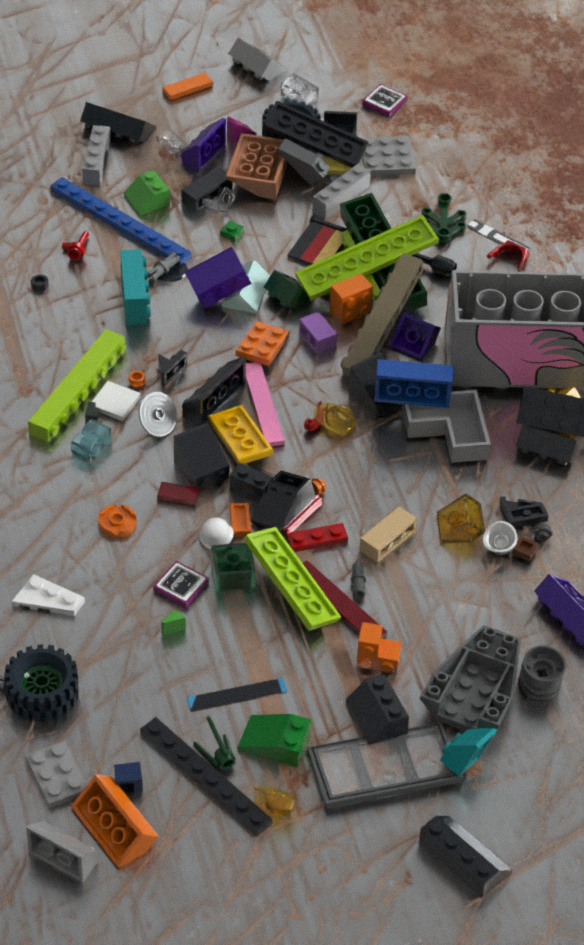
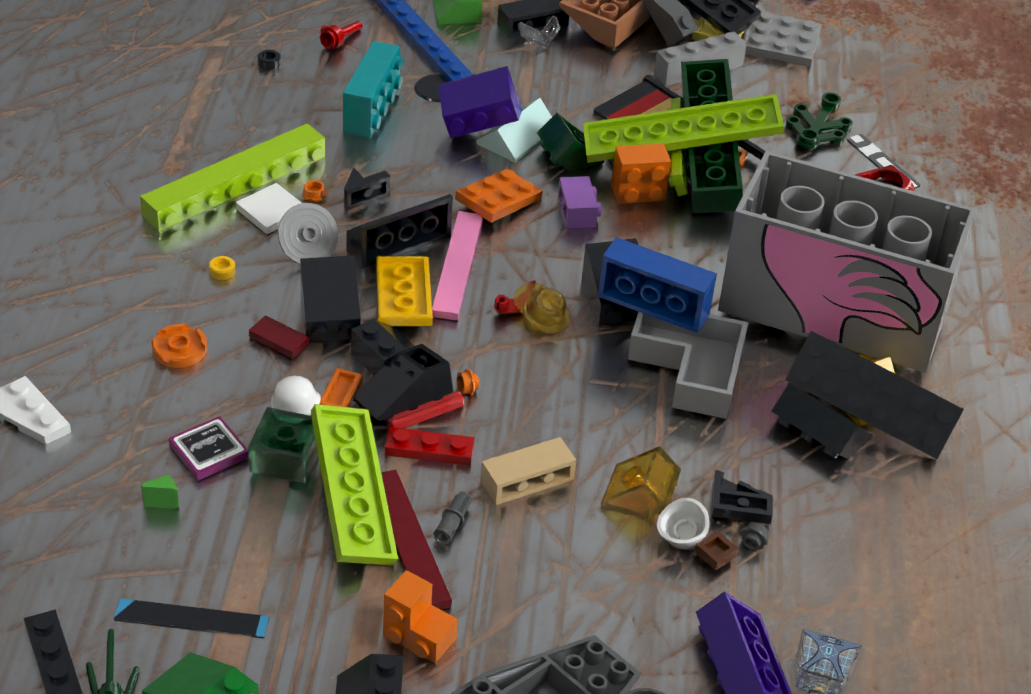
camera: 20 degrees right, 5 degrees down
clear light blue brick [71,419,112,461] -> none
pearl dark grey plate [85,402,99,429] -> none
light grey pin [147,252,180,282] -> none
green plate [220,220,244,242] -> none
dark tan brick [340,253,423,378] -> none
dark purple slope [390,312,441,360] -> none
none -> yellow tile [209,256,236,280]

